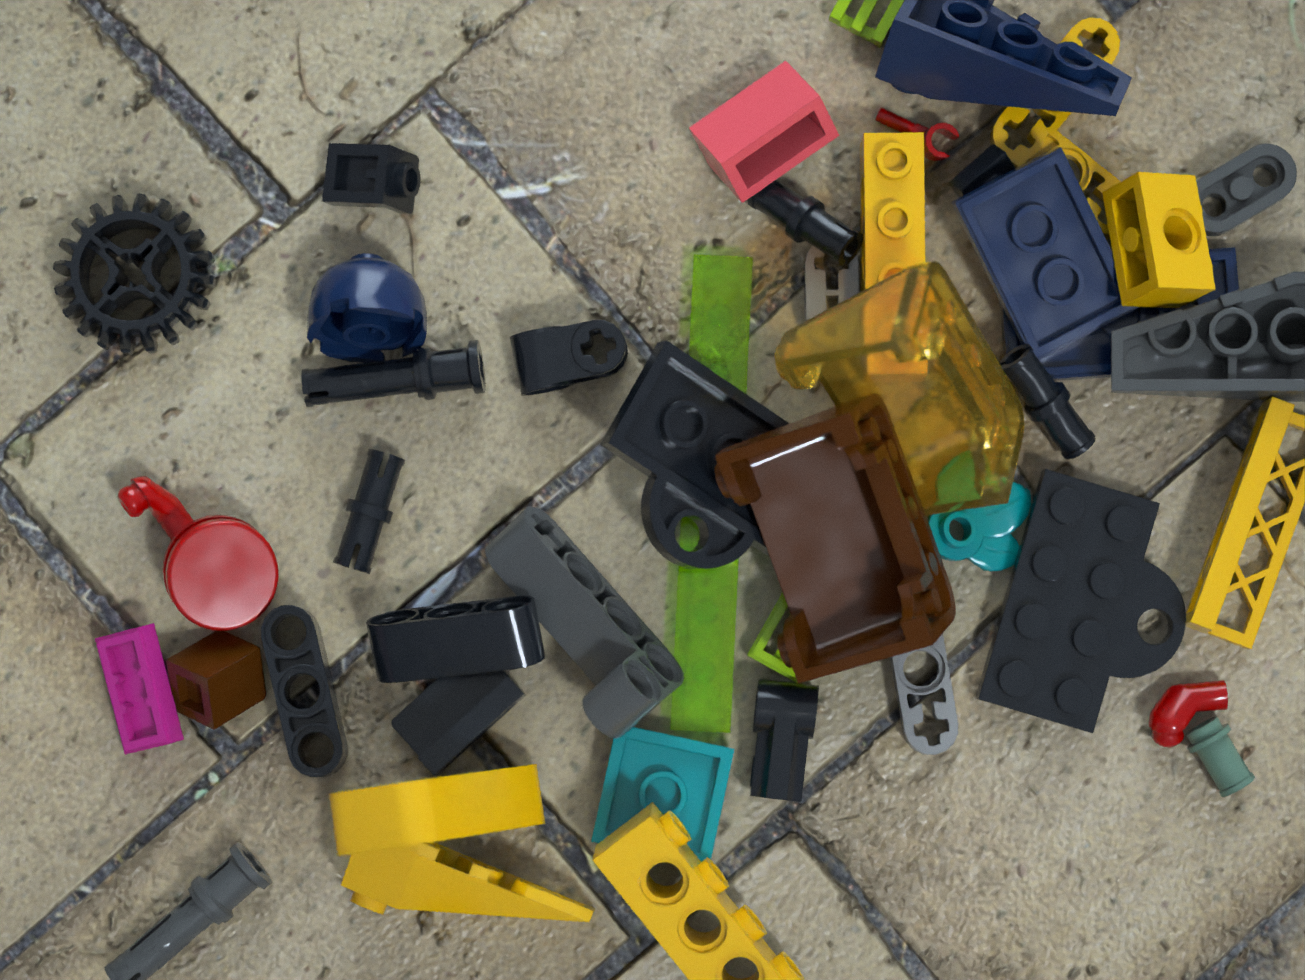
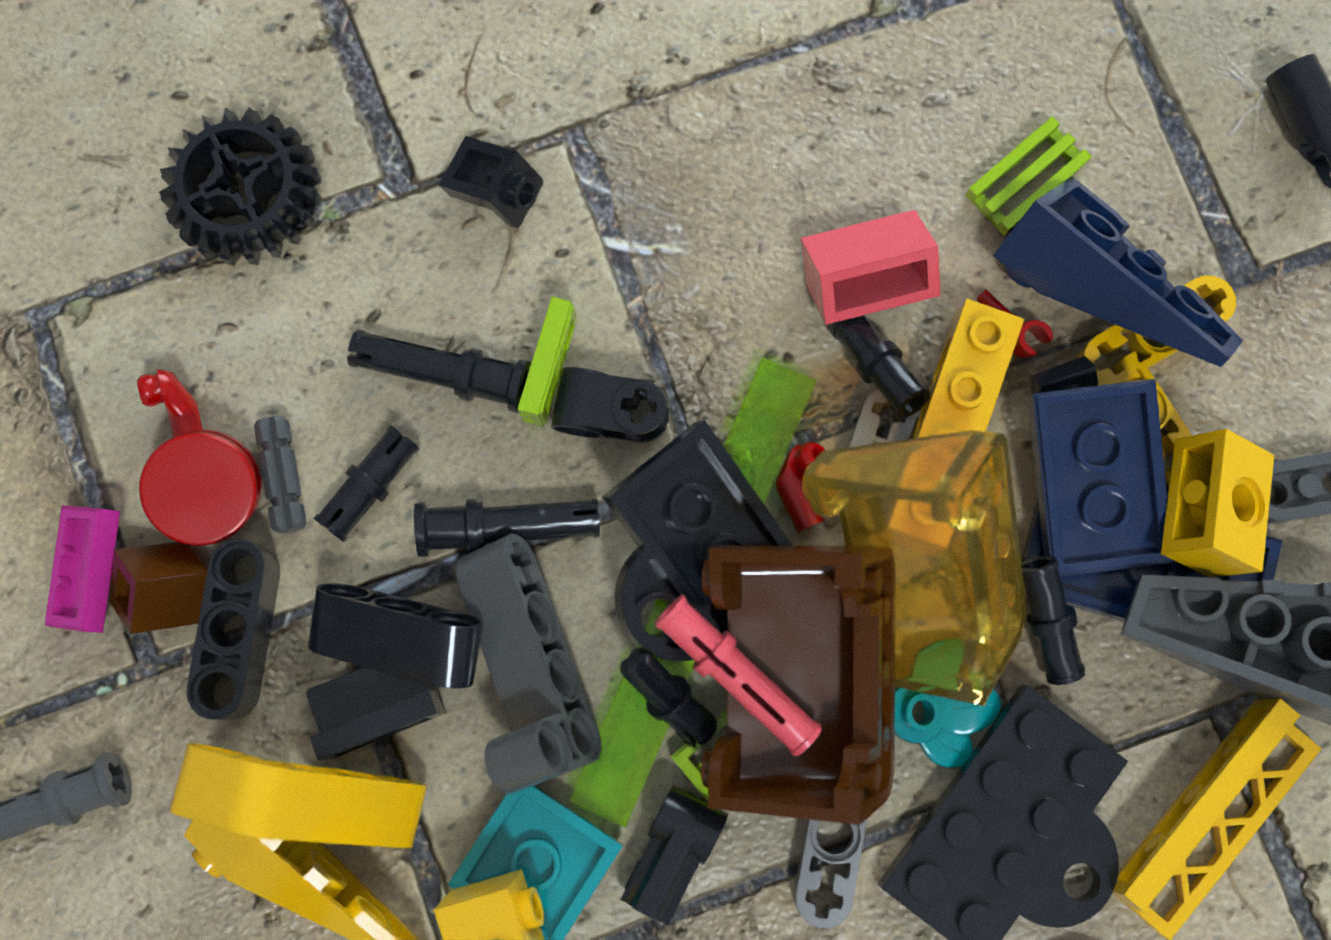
camera: 20 degrees right, 5 degrees down
dark blue cylinder [307,253,427,363] -> none
none -> dark grey axle [254,416,306,533]
none -> black pin [414,498,600,557]
none -> lime tile [517,296,577,427]
none -> black axle [620,648,717,748]
none -> coral pin [655,595,822,756]
none -> red arm [775,441,828,534]

